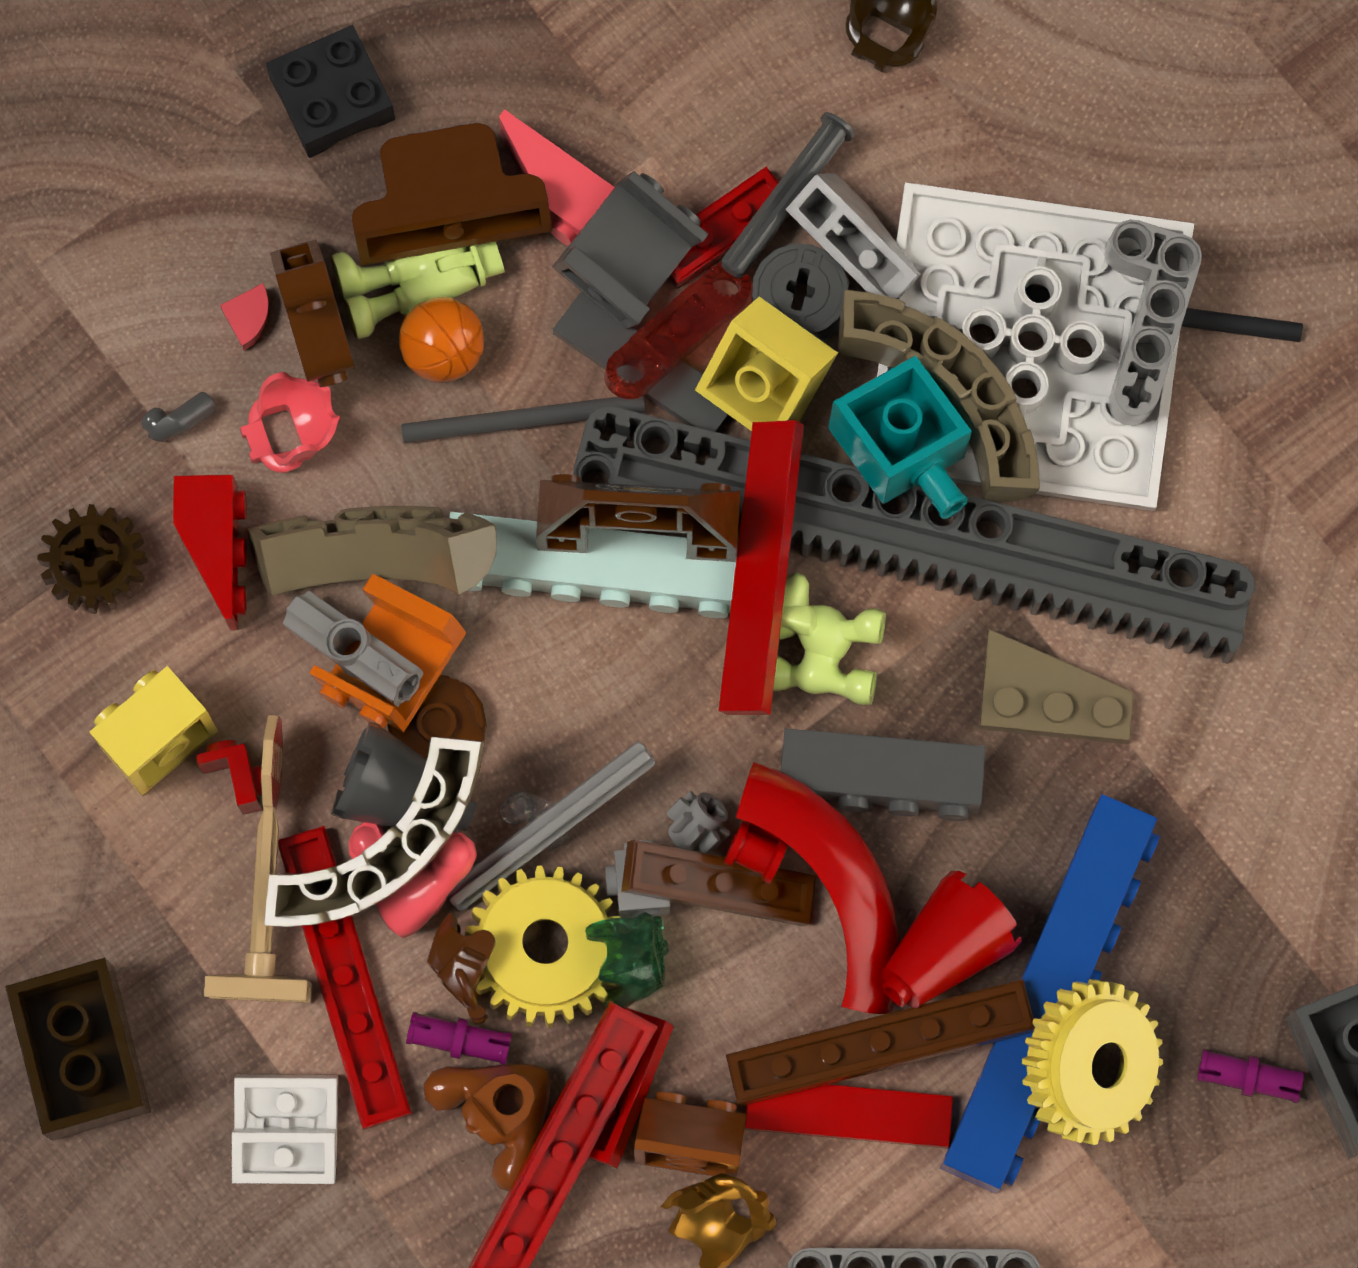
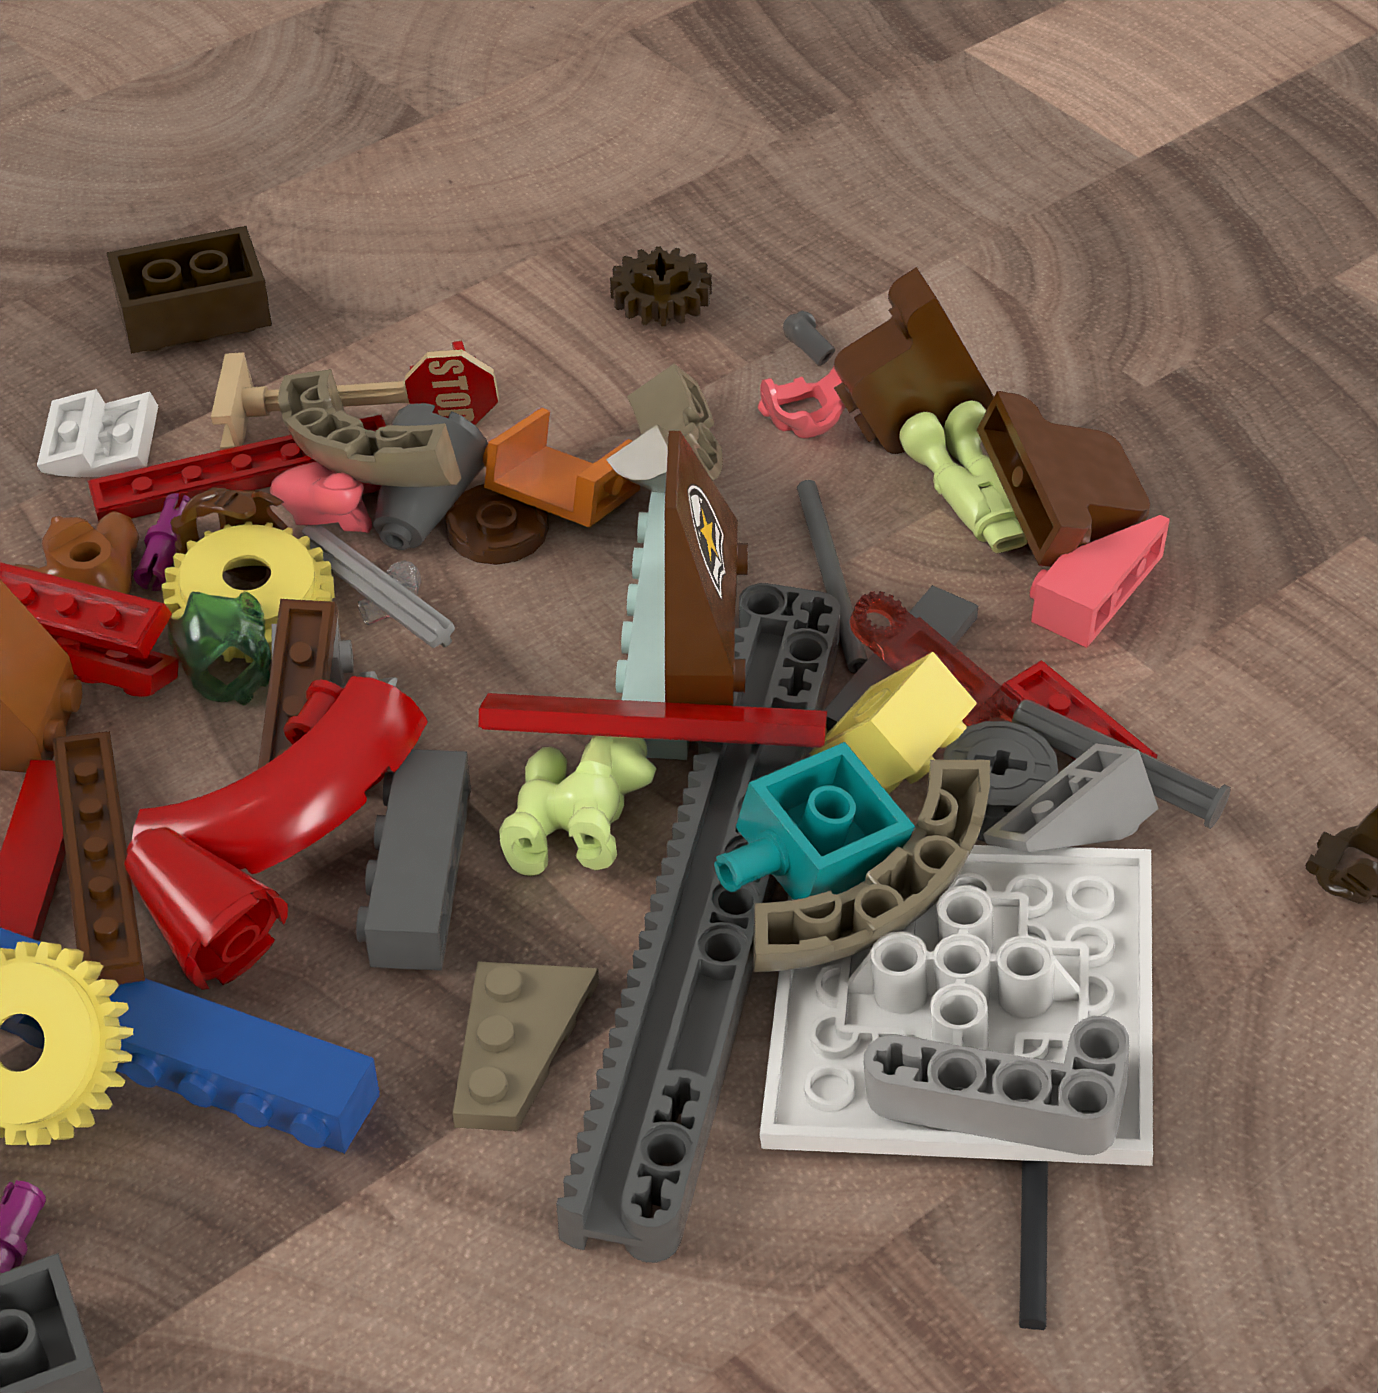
camera: 90 degrees right, 30 degrees down
light yellow brick [89,666,218,796] -> none
red slope [173,475,247,630] -> none
black brick [266,25,395,158] -> none
light grey piece [283,590,424,707] -> none
orange piece [399,297,485,383] -> none
dark grey panel [552,171,708,329] -> none

